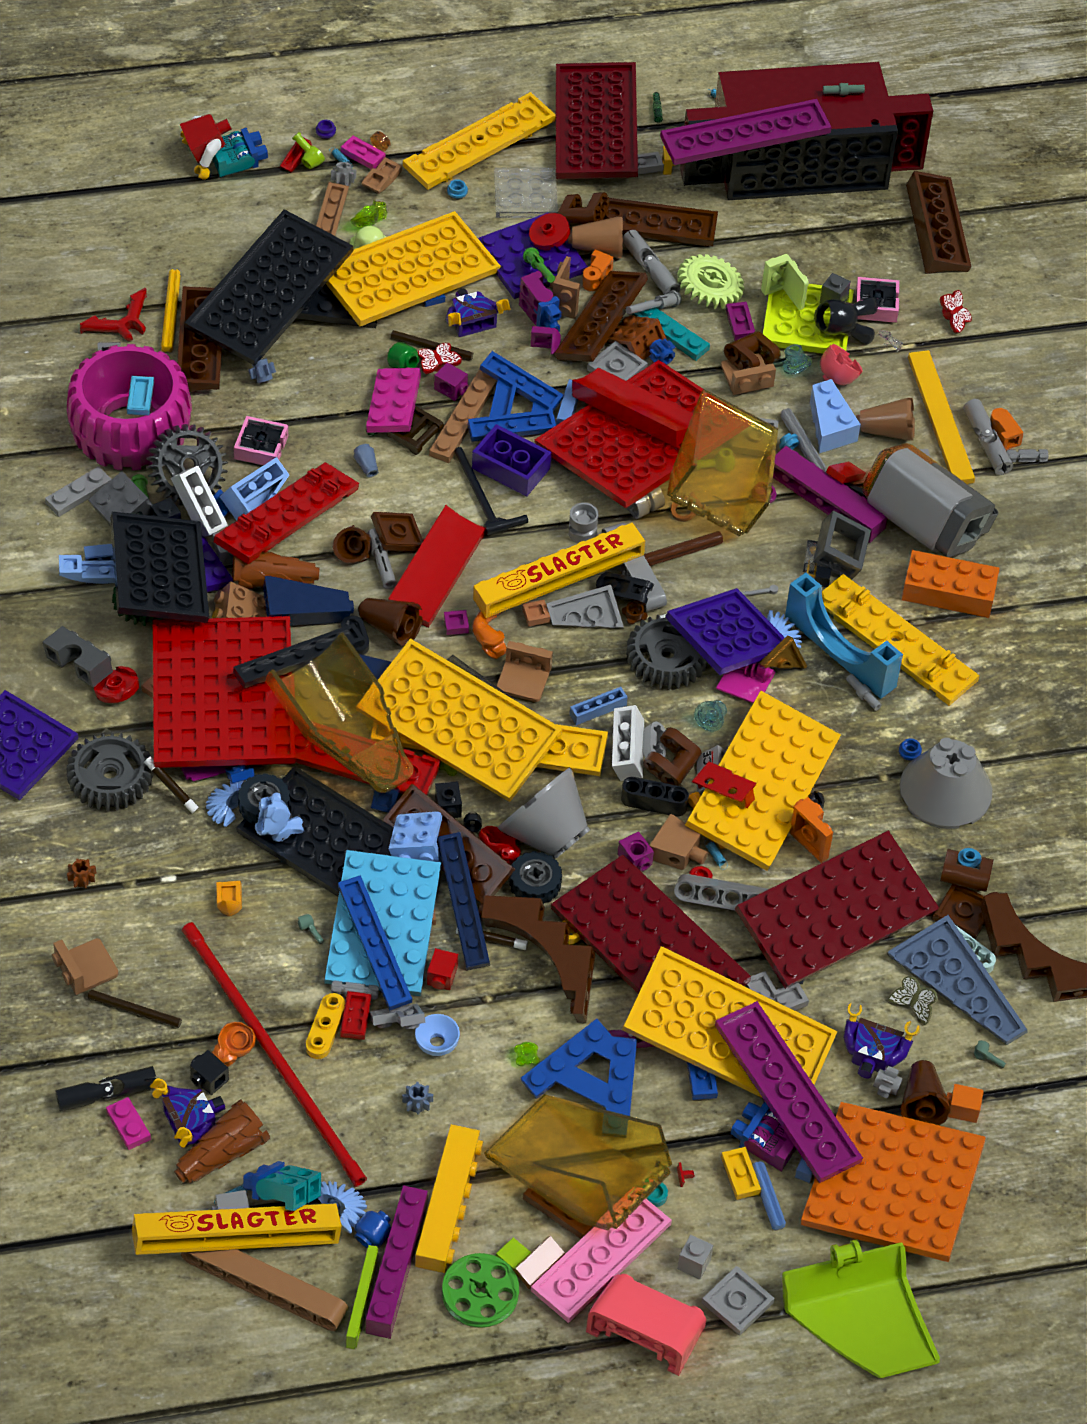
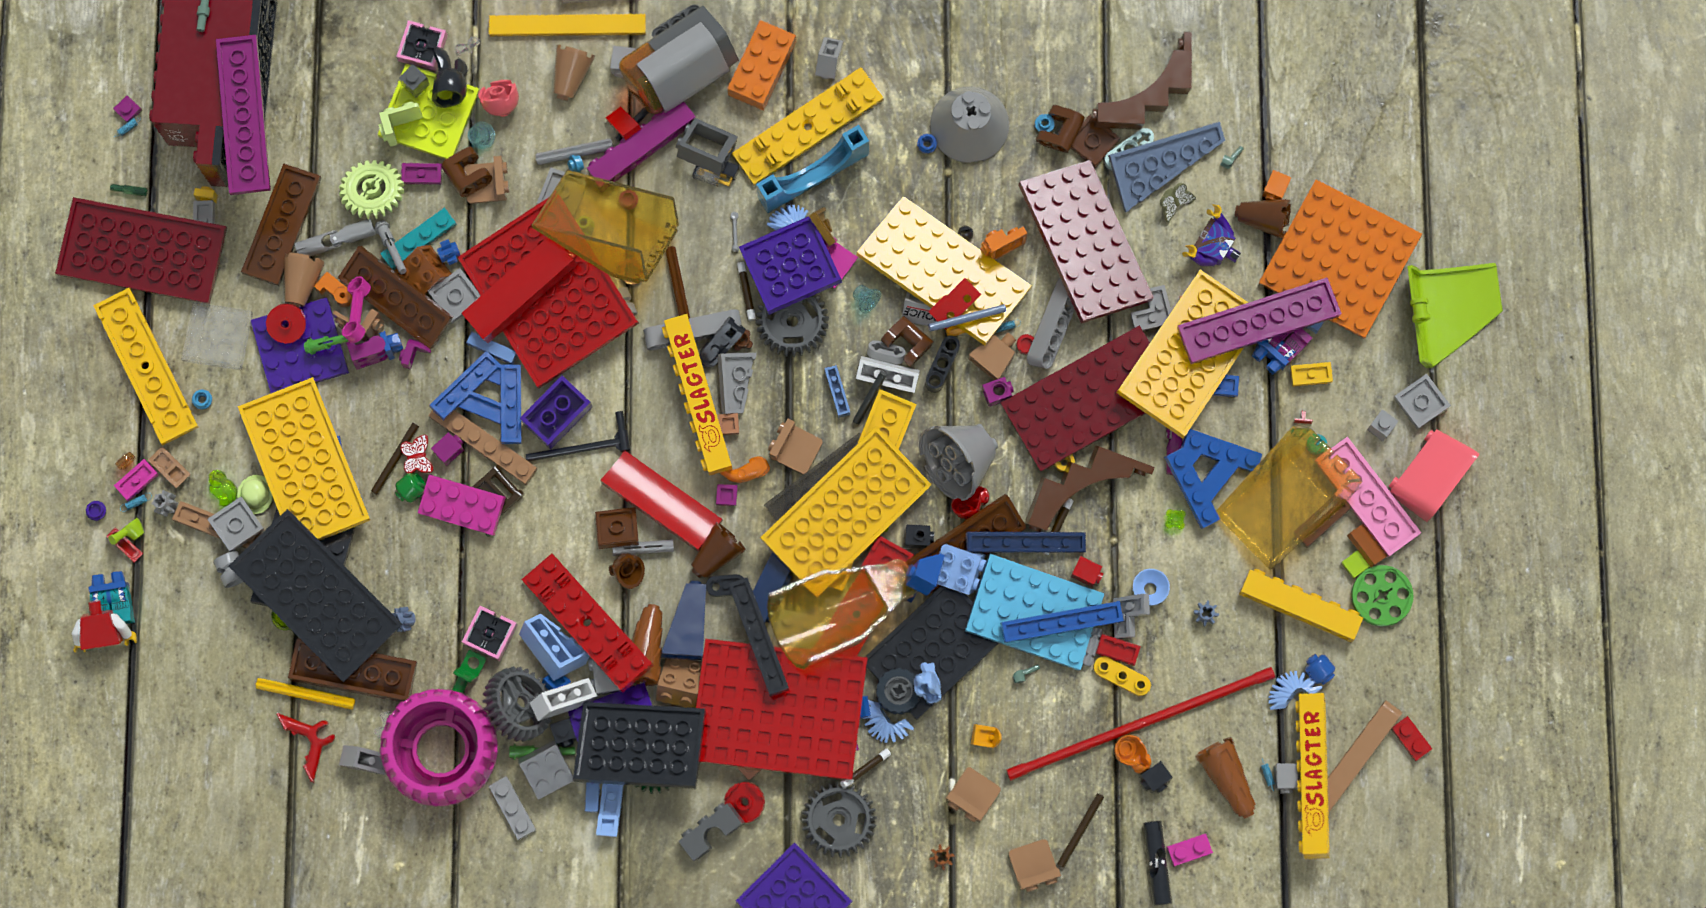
camera: 75 degrees left, 25 degrees up
medium azure tile [127,376,154,415] -> none
torso [150,1078,226,1148] -> none
teal hips [243,1161,321,1211] -> none
lime tile [346,1245,378,1349] -> none
sand blue cone [354,444,379,478] -> none
magenta brick [366,1185,428,1339] -> none
torso [445,288,511,337] -> none
black hinge [463,813,482,833] -> none
black wheel [509,851,562,904] -> none
reddish brown connector [558,192,609,227] -> none
light grey wheel [569,502,598,543] -> none
medium blue axle [752,1161,786,1230] -> none
light blue wedge [810,379,861,453] -> none
light grey bar [846,674,882,711] -> none
light grey gear [873,1066,903,1099] -> none
none -> light grey plate [207,497,264,552]
none -> dark pink piece [342,276,371,343]
none -> green bracket [451,650,487,694]
none -> light grey slope [815,37,843,79]
none -> pearl dark grey bar [853,371,887,425]
none -> blue slope [906,553,945,596]
none -> sand blue bar [928,304,1006,332]
none -> medium nougat bracket [946,767,1001,823]
none -> red plate [1391,716,1433,761]

